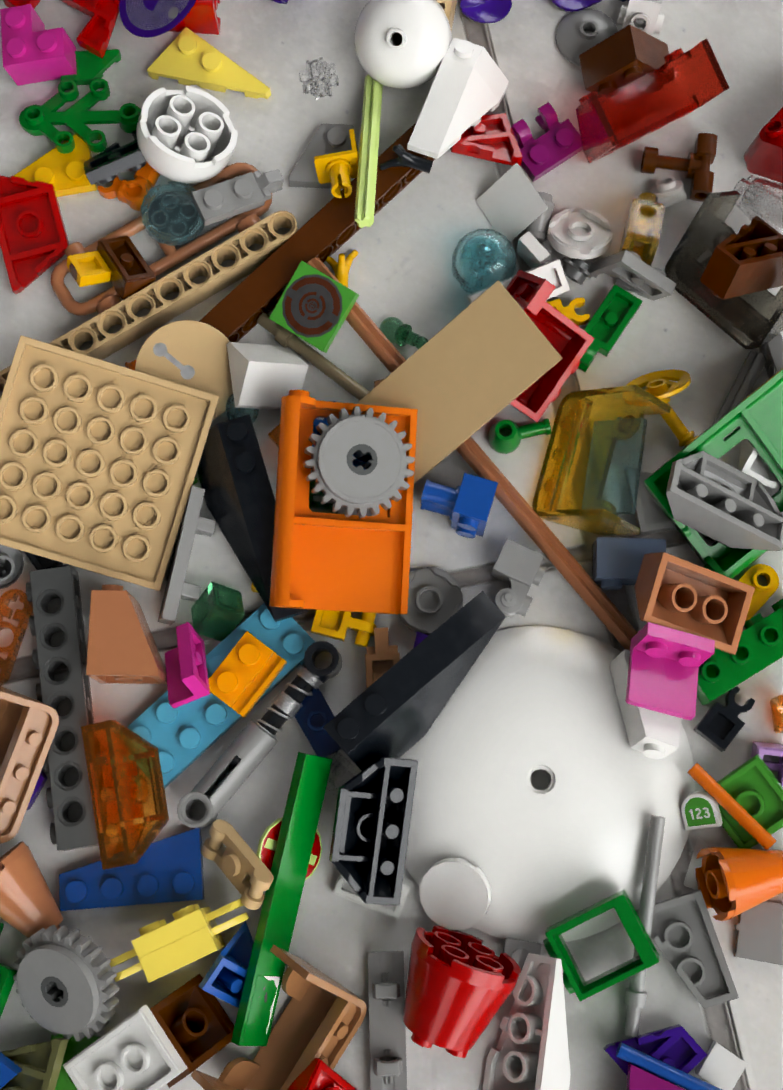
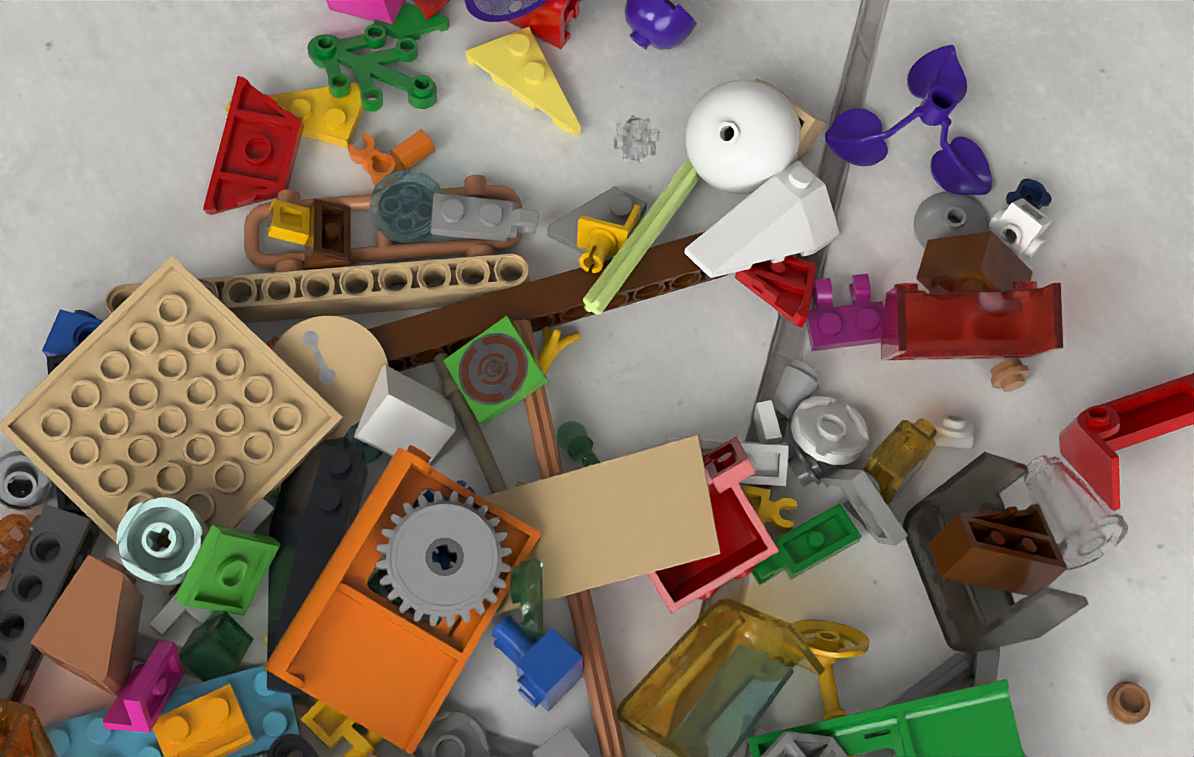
camera: 25 degrees right, 10 degrees down
black wing [84,130,146,185] -> none
white cylinder [136,86,238,184] -> none
black bar [380,144,433,173] -> none
clear light blue cylinder [452,229,516,294] -> none
white sticker [476,163,548,245] -> none
green bar [488,418,551,454] -> none
reddish brown bar [640,133,718,202] -> none
none -> light aqua brick [117,497,209,585]
none -> bright green tile [175,524,281,616]
none -> clear green tile [510,558,543,639]
none -> medium nougat plate [991,358,1030,392]

